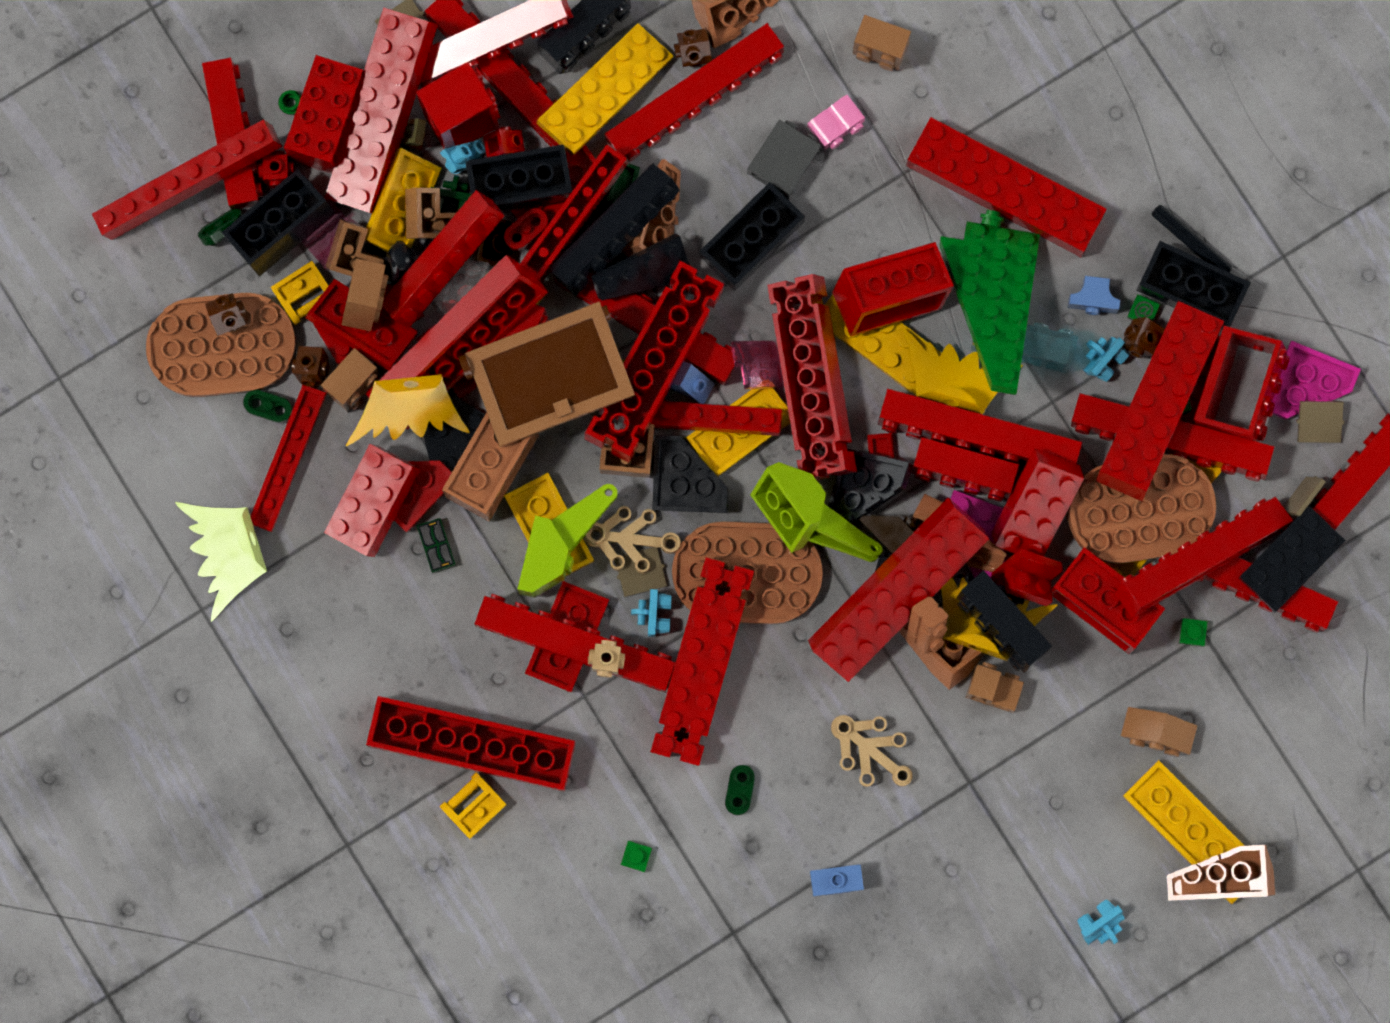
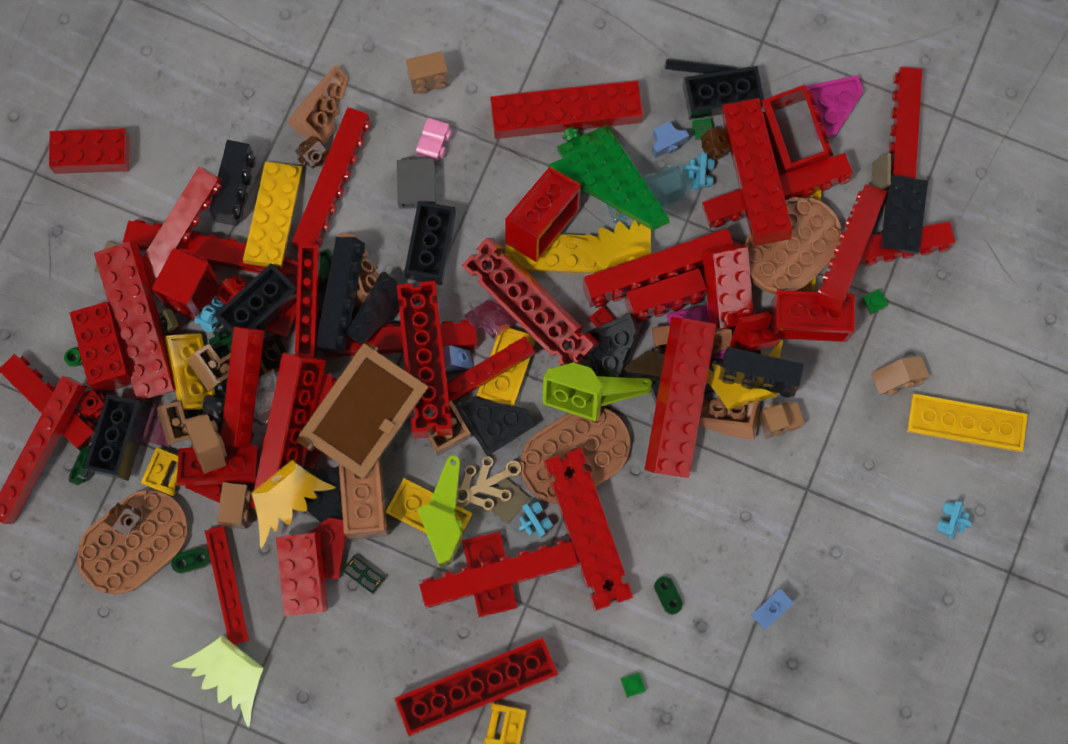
camera: 40 degrees left, 5 degrees down
reddish brown brick [292,346,330,387] -> none
red plate [504,208,548,251] -> none
tan brick [588,640,625,678] -> none
tan plant [831,715,912,787] -> none
nougat brick [906,597,948,655] -> none
nougat wedge [1167,845,1275,901] -> none
dark tan piece [1296,401,1345,443] -> none

